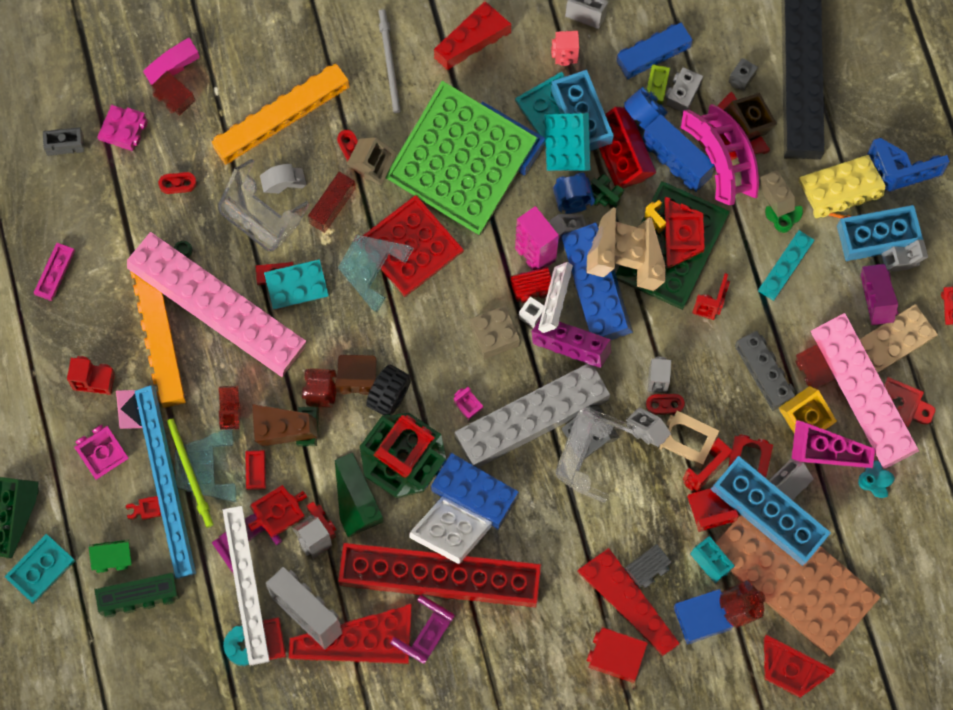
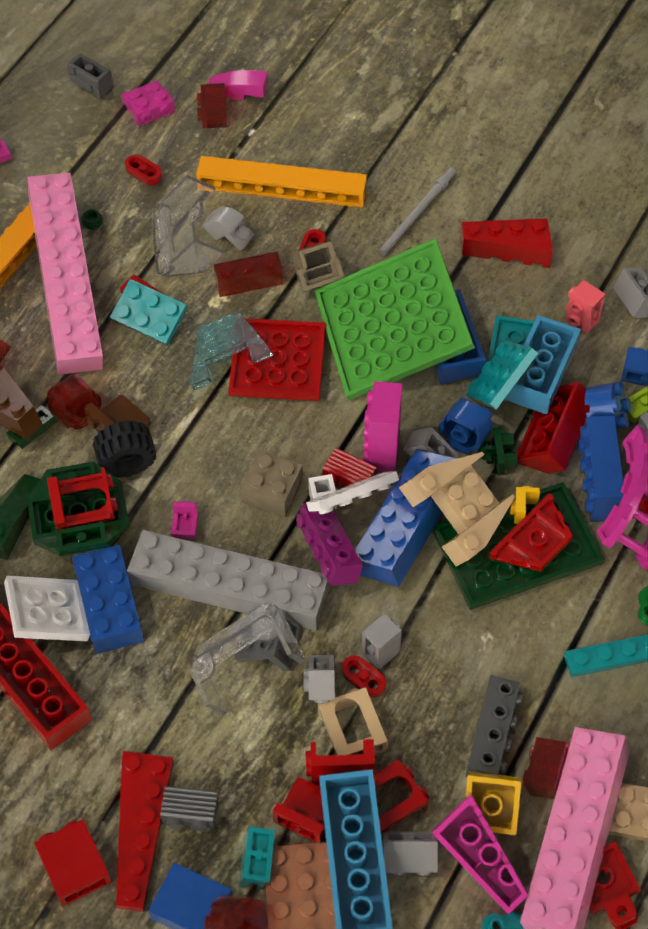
camera: 45 degrees right, 15 degrees down
red bracket [692,273,730,320] -> none

